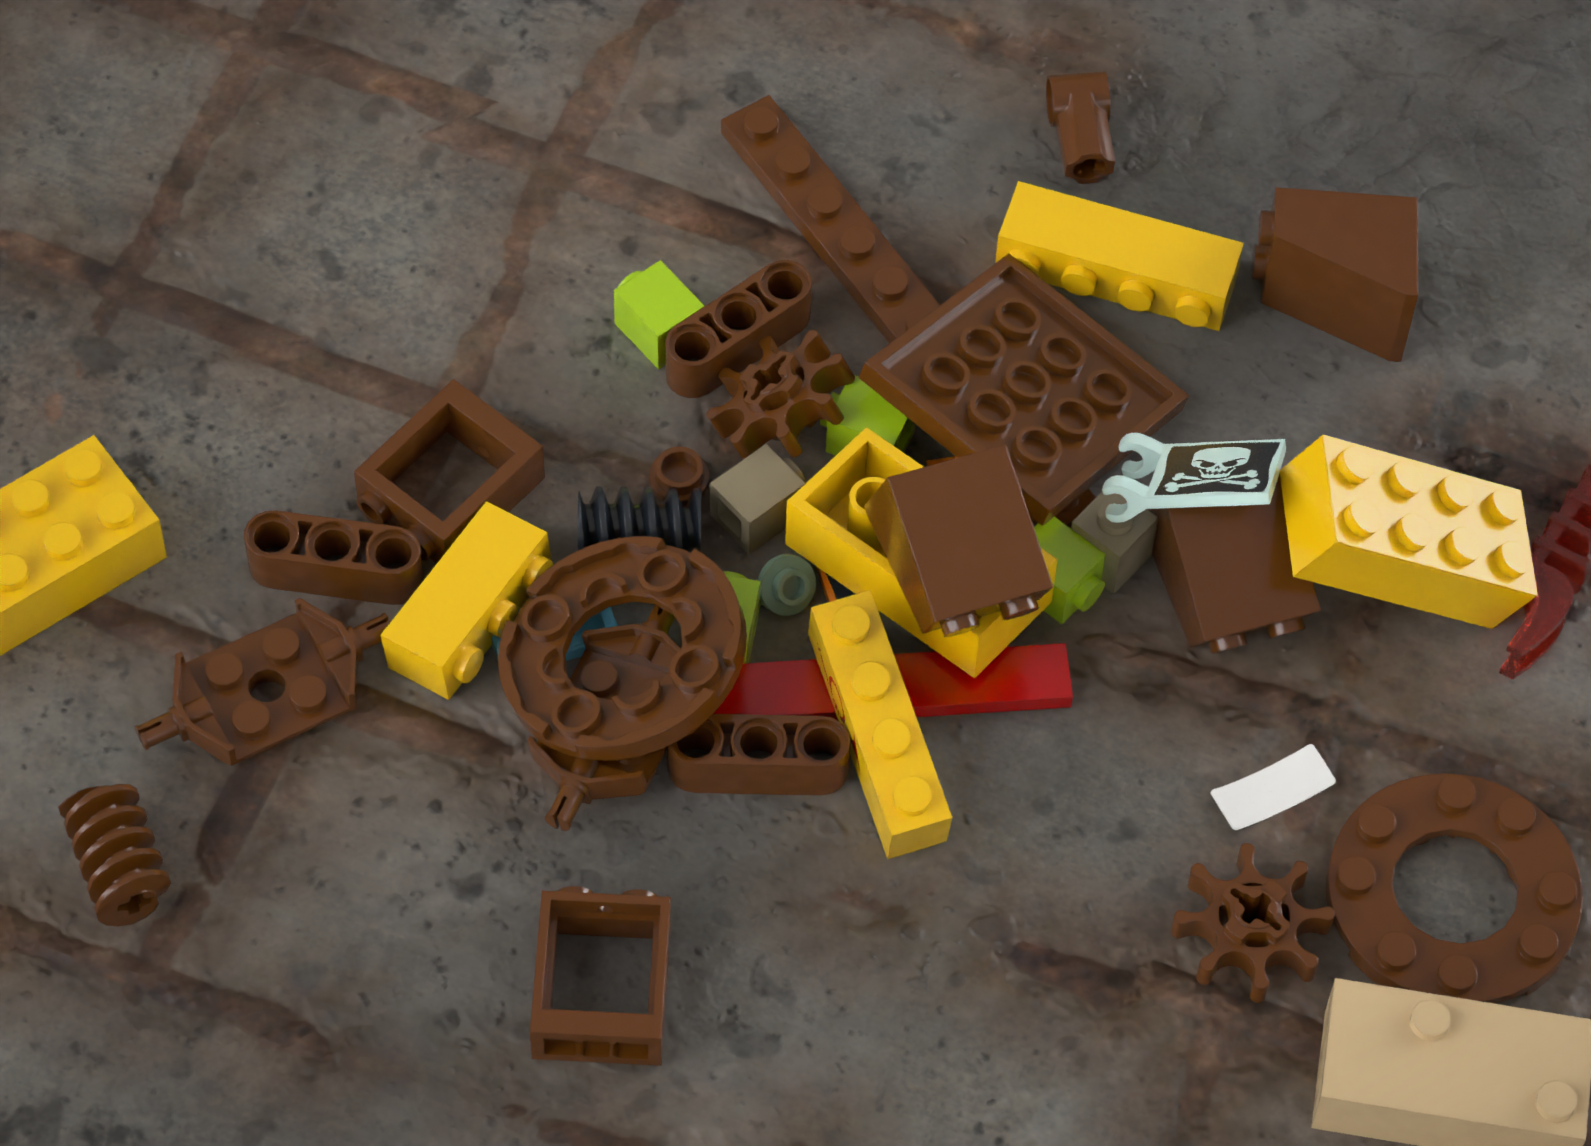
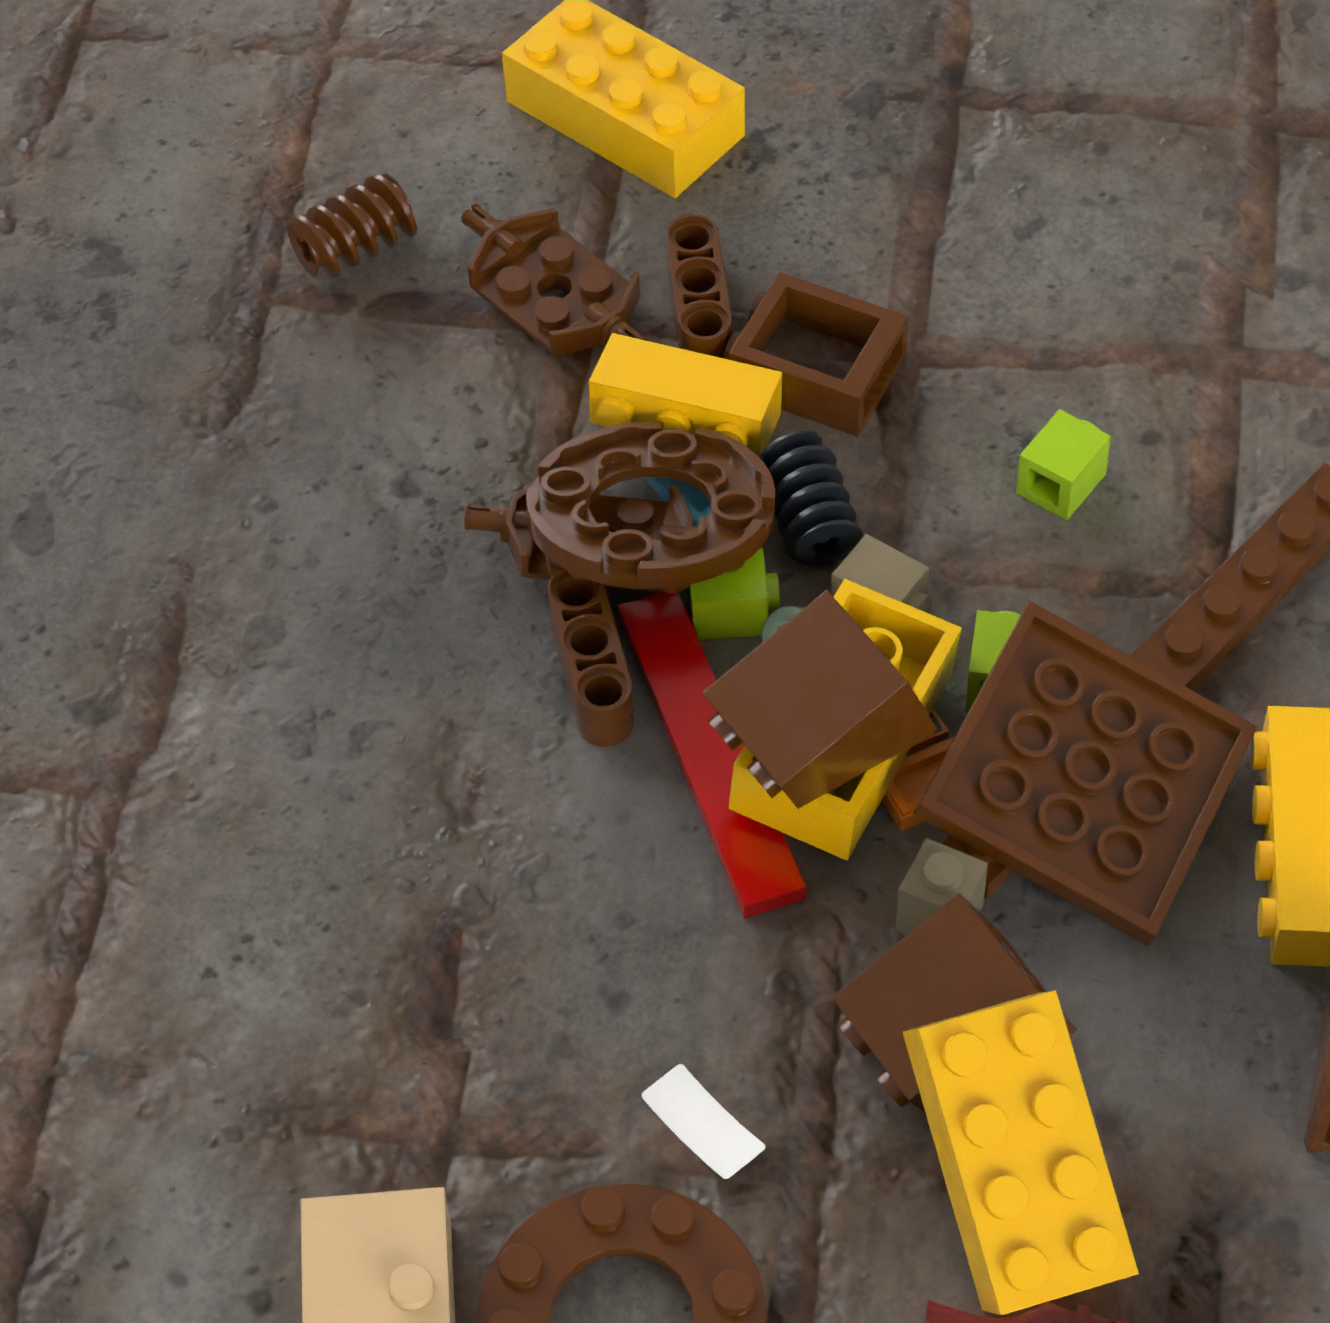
camera: 80 degrees right, 5 degrees down
reddish brown window [530,886,671,1066] -> none
reddish brown plate [649,446,709,505] -> none
reddish brown beam [665,260,812,398] -> none
reddish brown gear [706,330,855,460] -> none
yellow brick [808,590,952,859] -> none
lime brick [1034,516,1106,624] -> none
light aqua flag [1102,433,1286,523] -> none
reddish brown gear [1171,843,1335,1003] -> none

